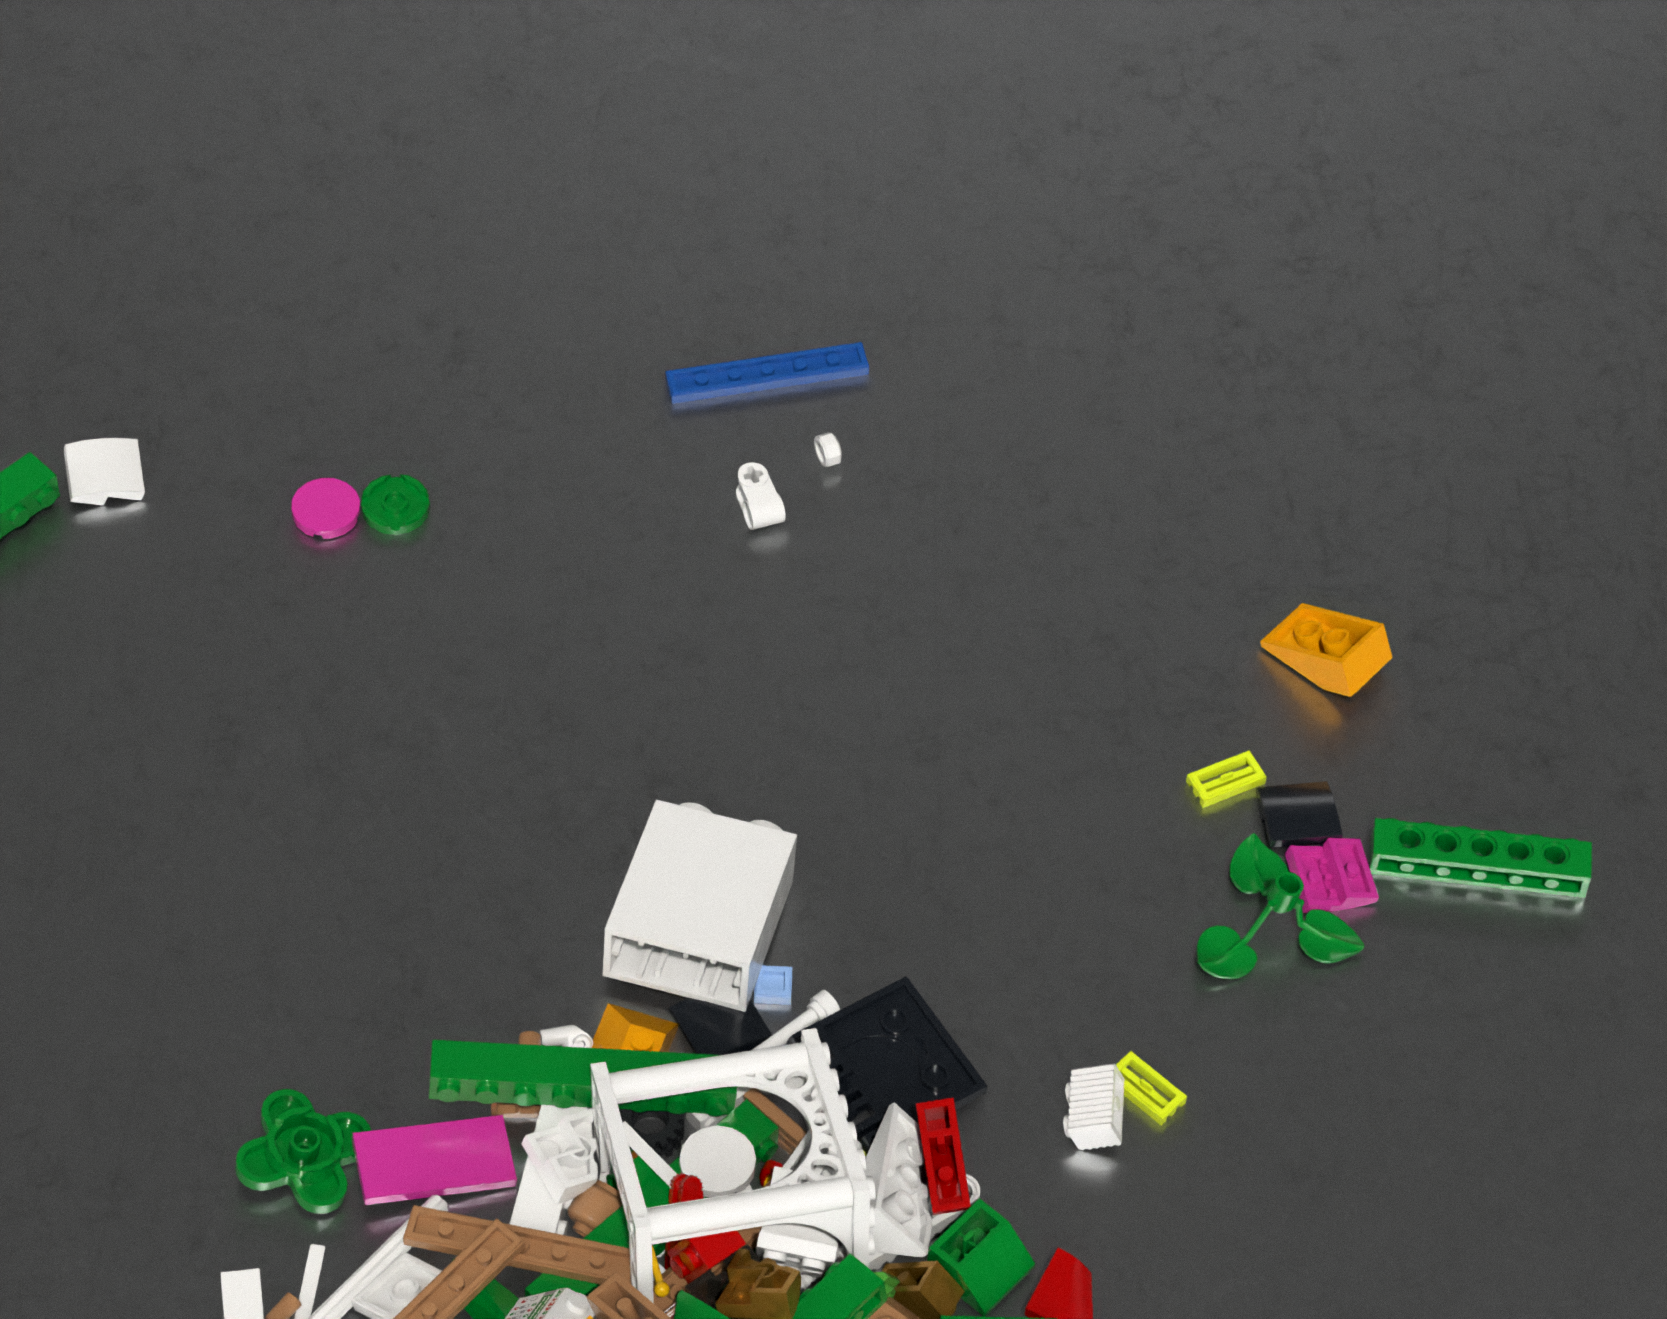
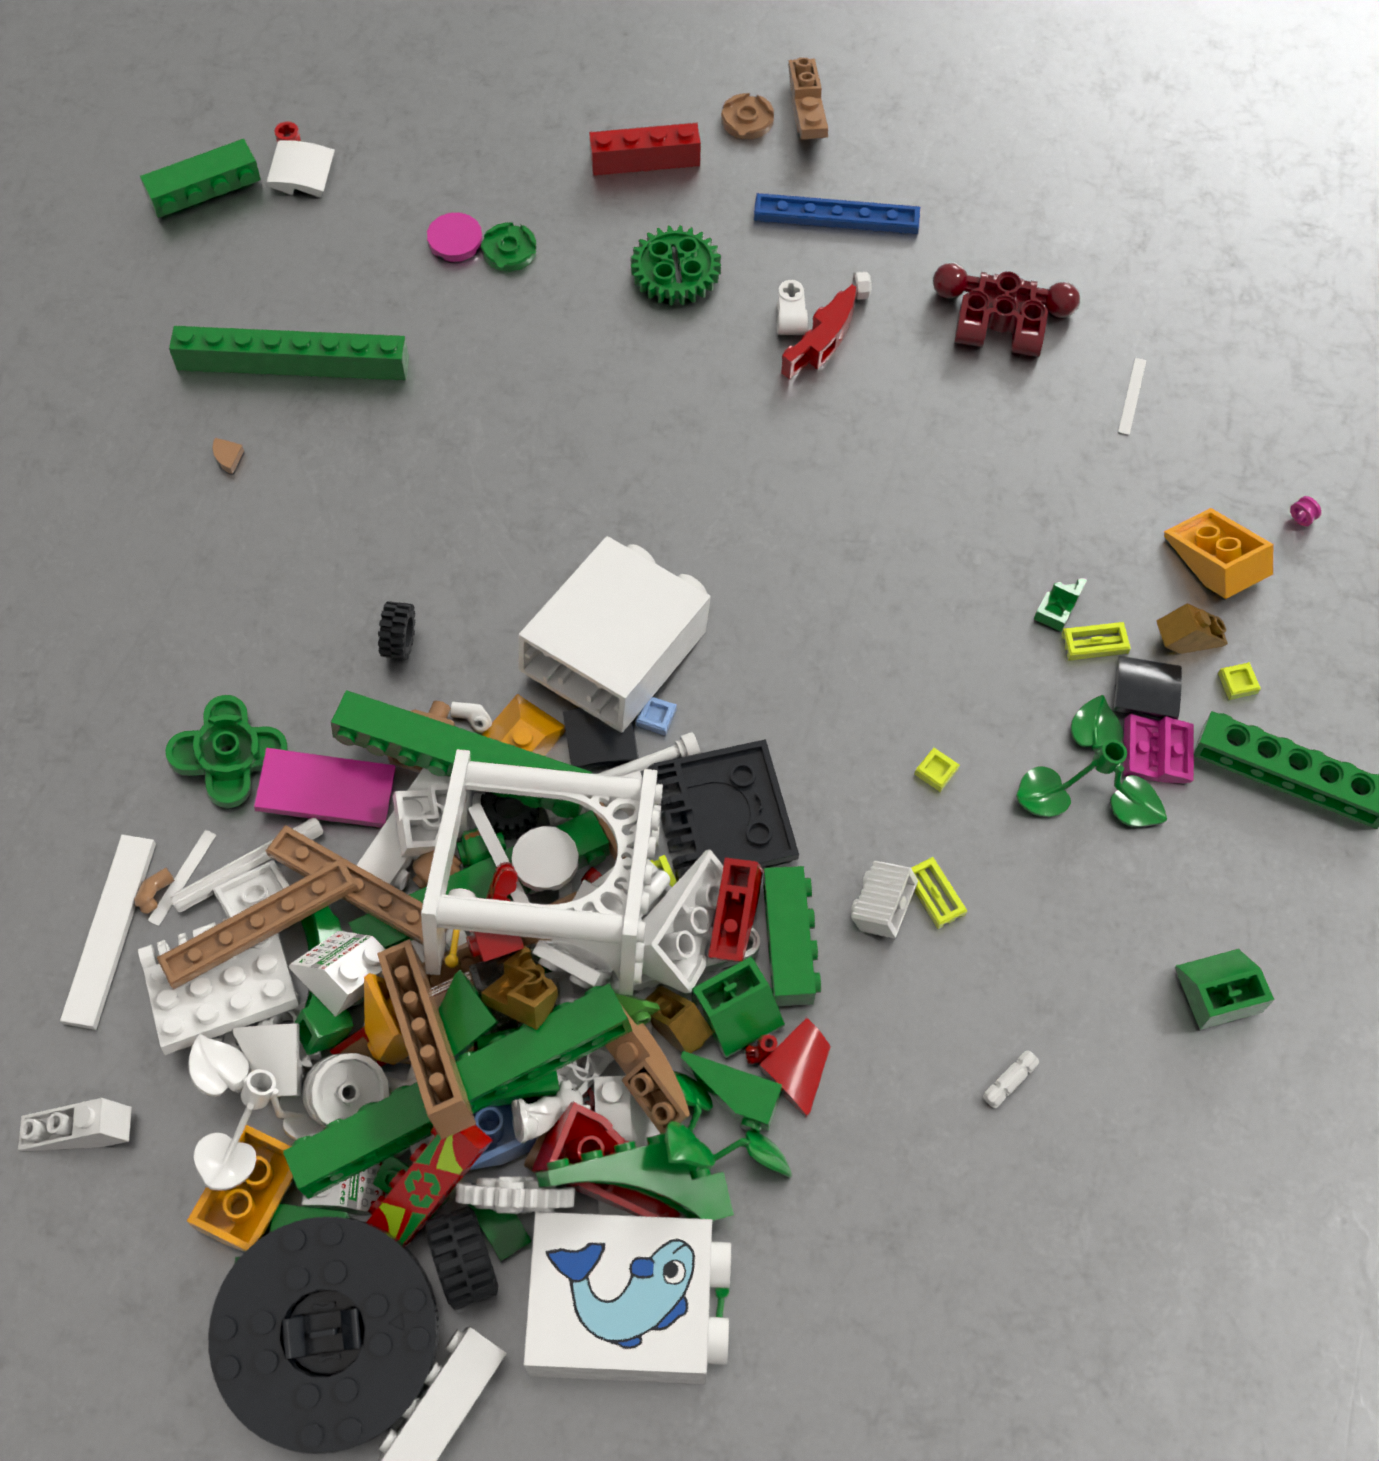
camera: 20 degrees right, 10 degrees up
none -> green brick [169,326,409,381]
none -> medium nougat tile [213,438,244,474]
none -> red bush [274,121,301,143]
none -> black tyre [378,601,416,660]
none -> red brick [589,122,701,176]
none -> green gear [631,225,721,305]
none -> medium nougat tile [721,93,774,140]
none -> red arm [745,1034,778,1065]
none -> green brick [762,866,821,1006]
none -> red slope [781,284,857,380]
none -> medium nougat slope [788,57,828,139]
none -> neon yellow tile [914,747,960,792]
none -> dark red connector [933,263,1080,357]
none -> white axle [983,1050,1039,1108]
none -> green slope [1034,578,1087,632]
none -> white sticker [1118,358,1146,435]
none -> pearl gold slope [1156,603,1228,654]
none -> green slope [1175,949,1274,1030]
none -> neon yellow tile [1218,662,1261,700]
none -> dark pink bush [1290,496,1322,527]

